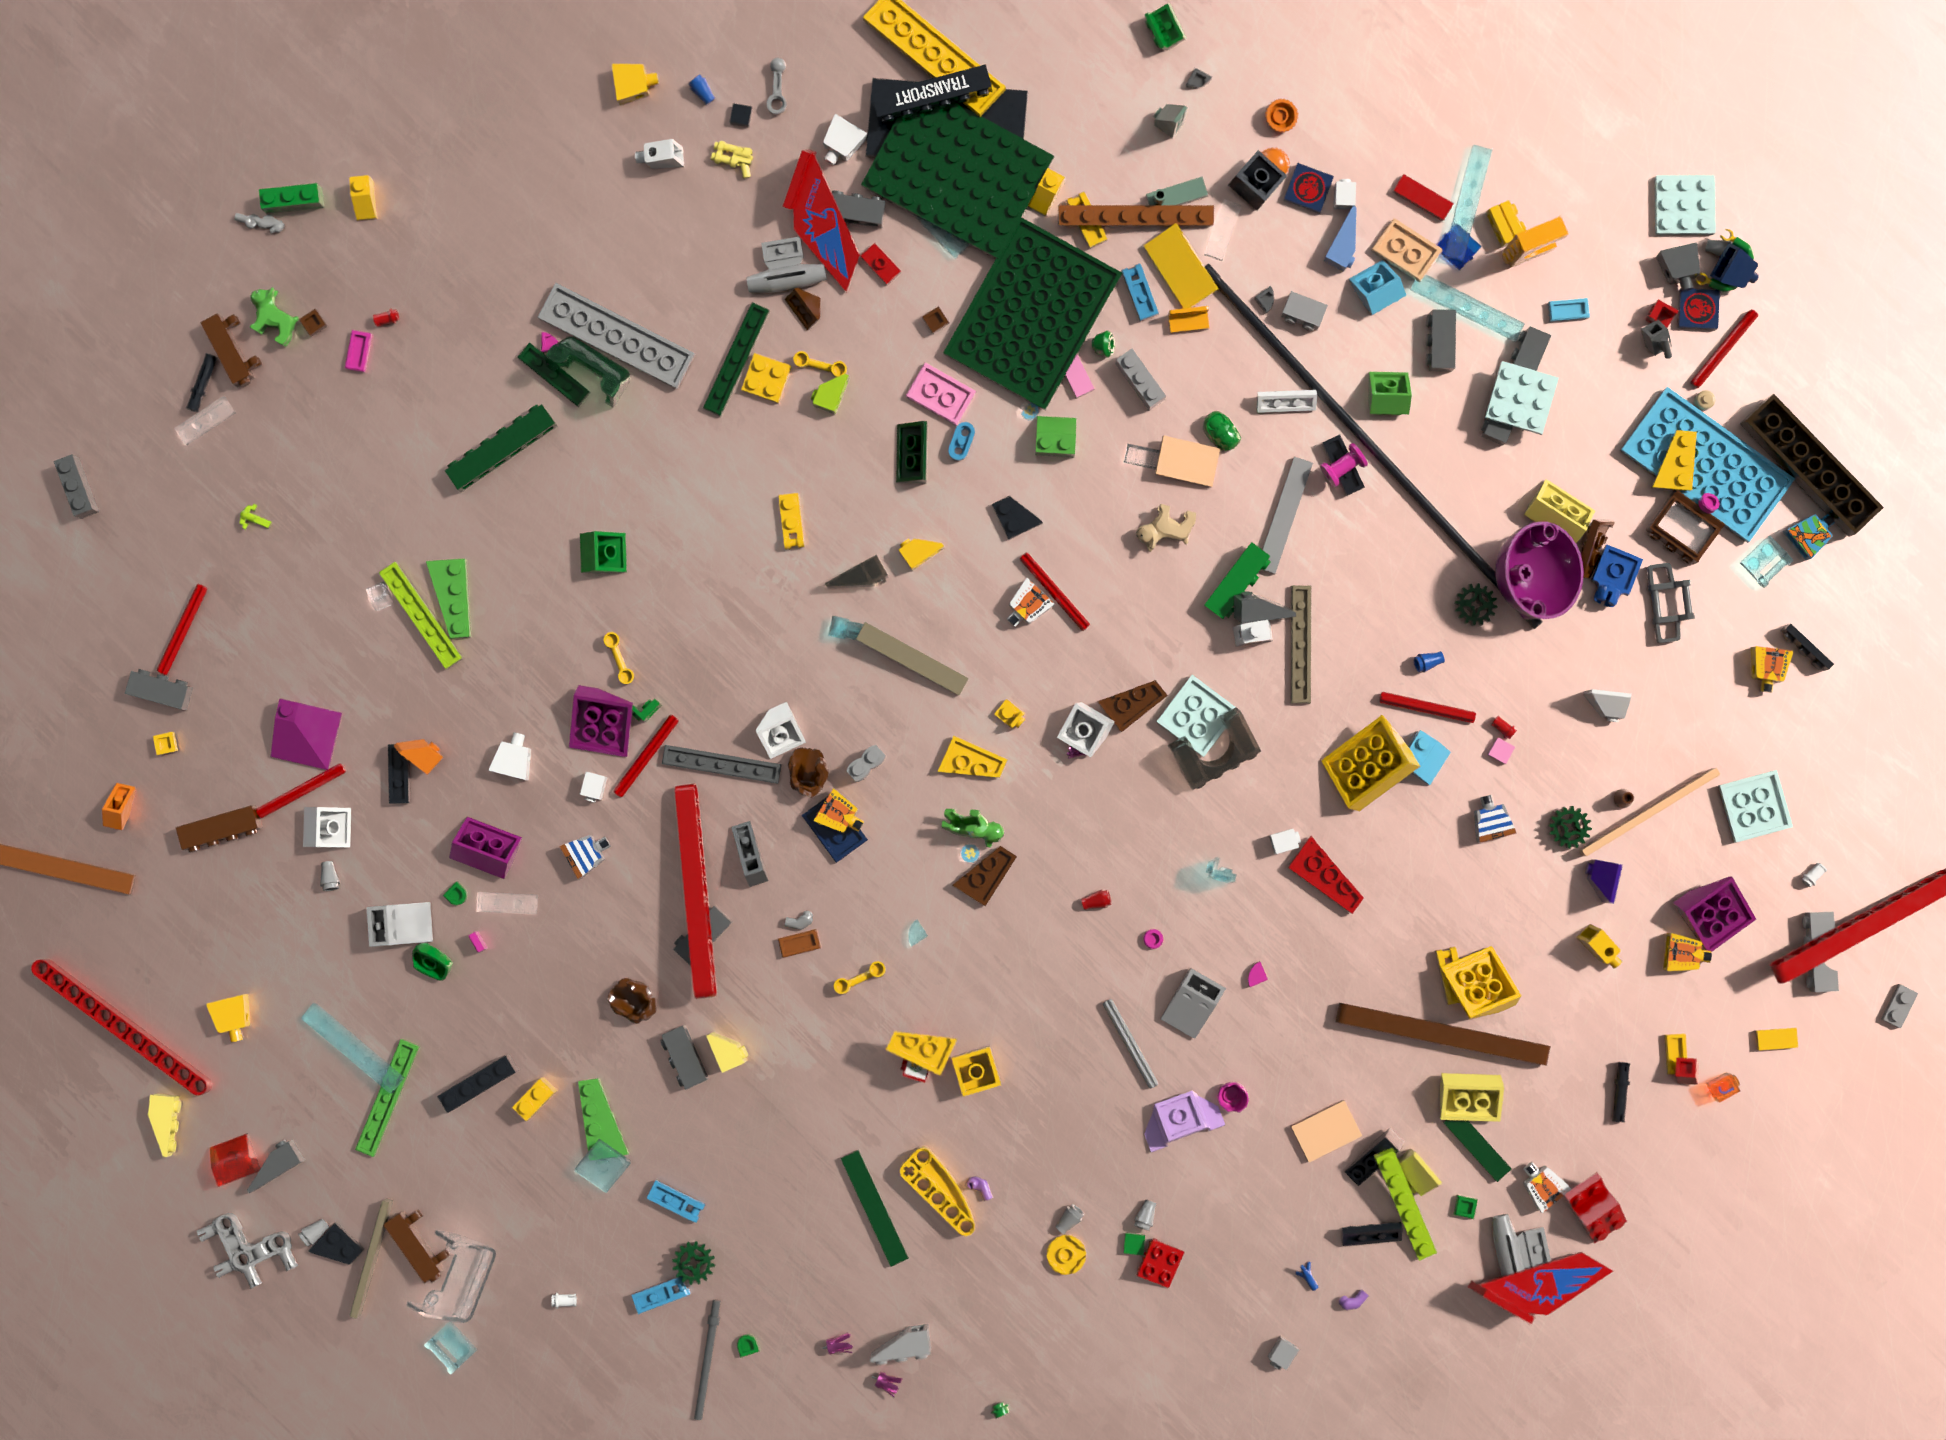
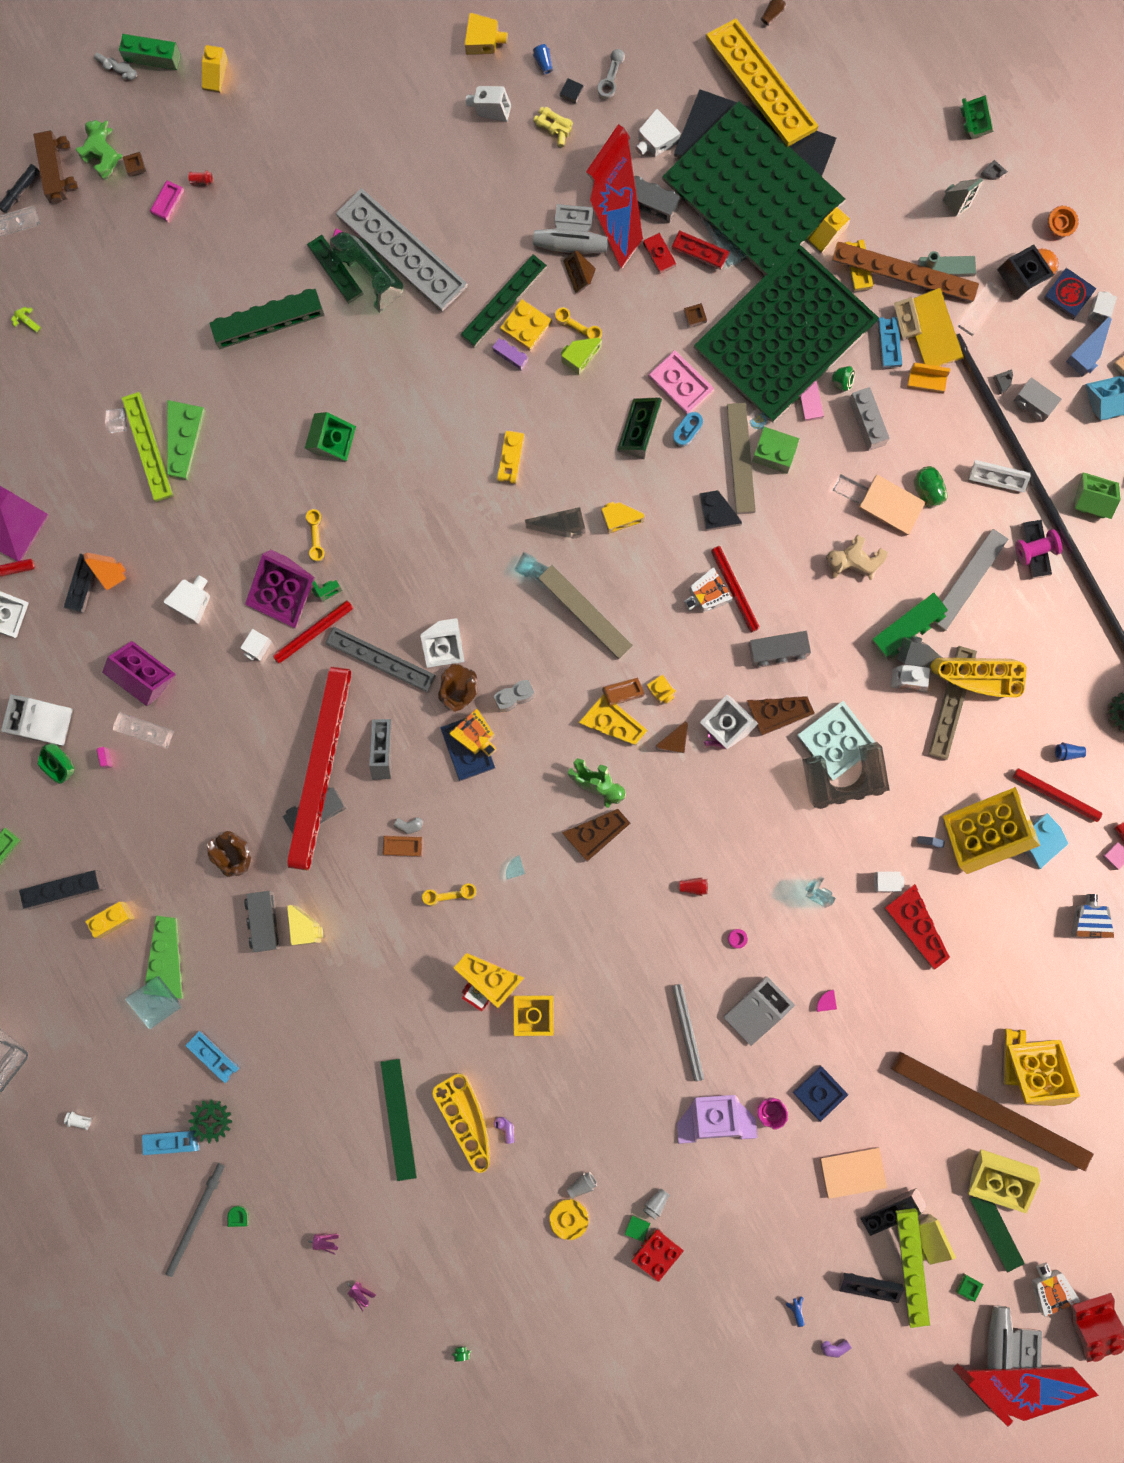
camera: 15 degrees right, 5 degrees down
green tile [443,881,468,905] -> none
torso [559,835,611,879] -> none
light grey slope [870,1324,931,1365] -> none
black brick [871,64,992,123] -> none
clear tile [960,843,980,863] -> none
light grey brick [1268,1336,1299,1370] -> none
none -> medium lavender piece [492,338,528,370]
none -> dark orange tile [602,678,645,706]
none -> reddish brown slope [655,721,688,753]
none -> red tile [671,230,730,270]
none -> dark tan tile [727,403,756,514]
none -> dark grey brick [748,631,811,668]
none -> dark blue tile [792,1065,849,1122]
none -> tan plate [894,297,922,340]
none -> sand blue tile [917,836,945,848]
none -> yellow beam [931,658,1027,698]

